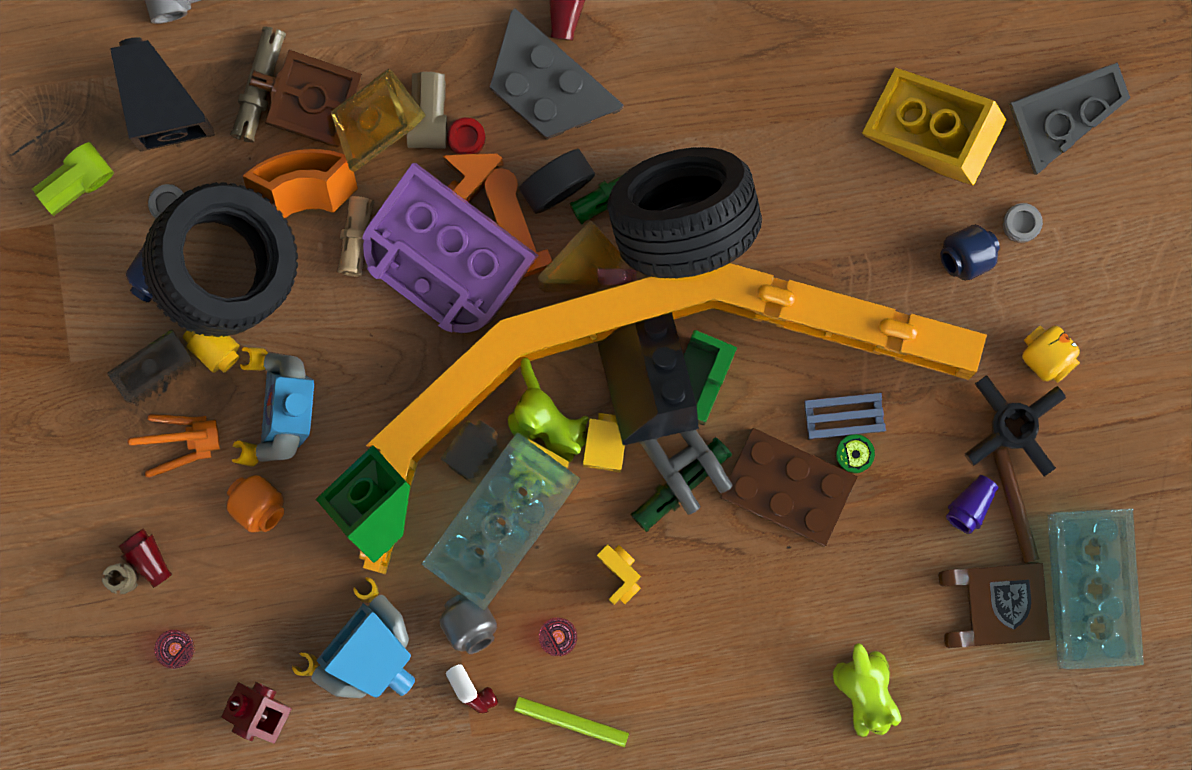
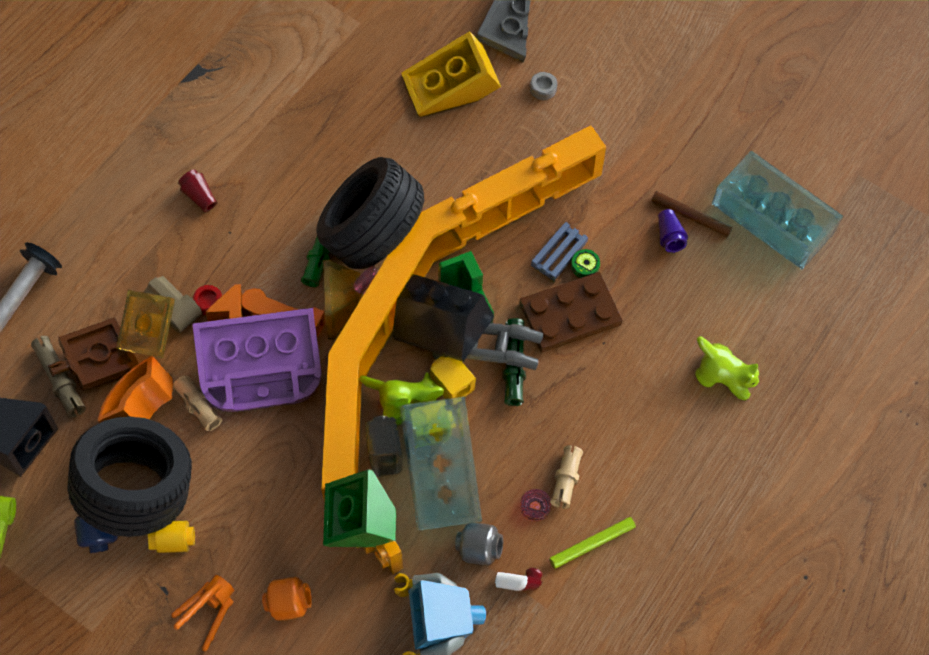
camera: 45 degrees left, 20 degrees down
clear smoke brick [107,329,196,406] -> none
light grey tile [148,184,184,219] -> none
torso [232,347,314,467] -> none
dark grey wing [490,8,624,140] -> none
black tyre [519,149,595,214] -> none
yellow bracket [597,544,641,605] -> none
reddish brown flag [938,563,1050,648] -> none
dark blue head [940,224,1000,281] -> none
black bar [965,375,1066,477] -> none
yellow head [1022,325,1080,383] -> none
none -> tan pin [550,445,583,509]

